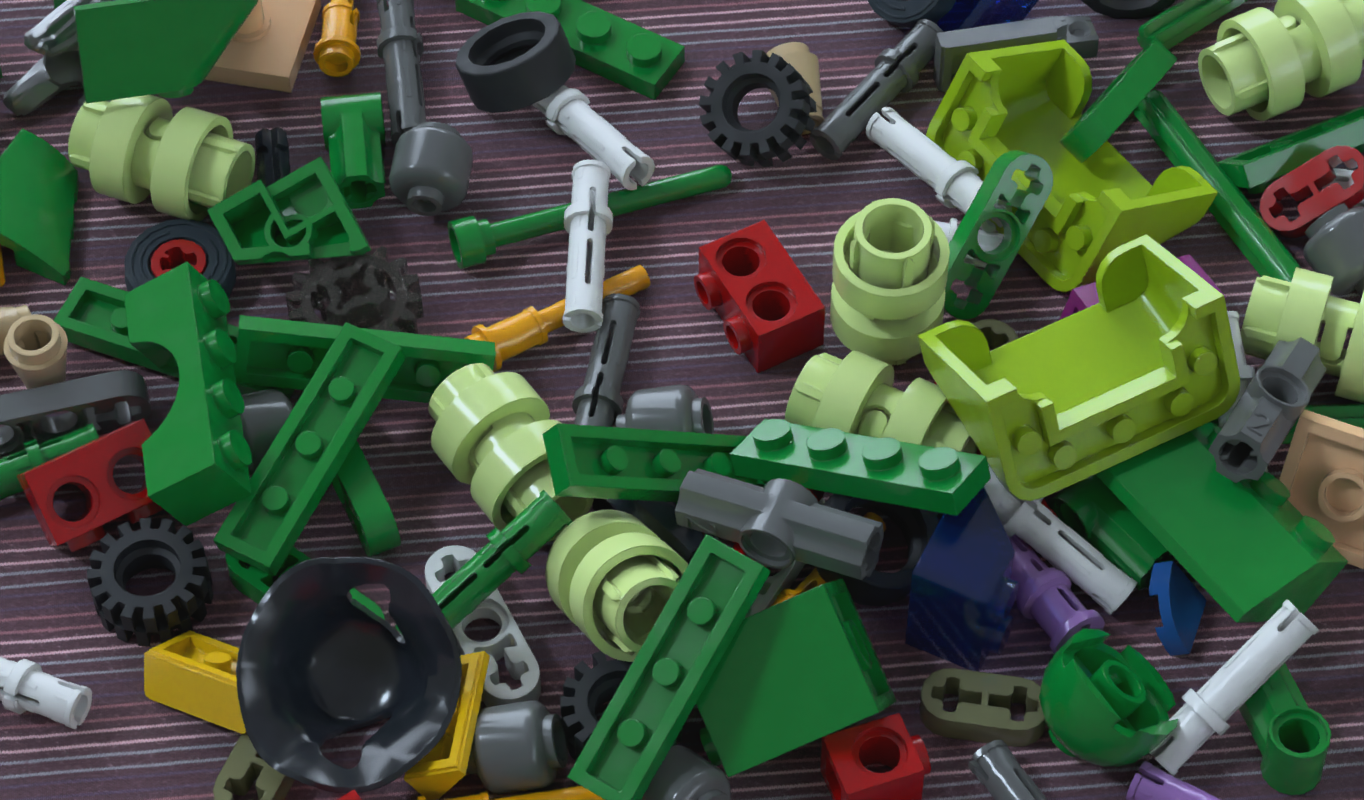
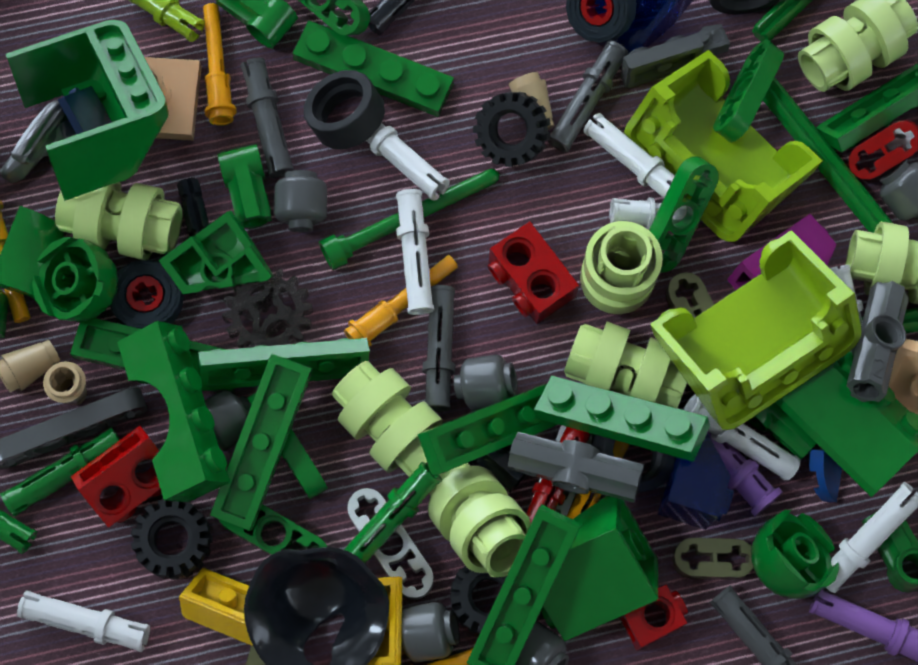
camera: 10 degrees left, 20 degrees up
none -> green cylinder [32,237,118,322]

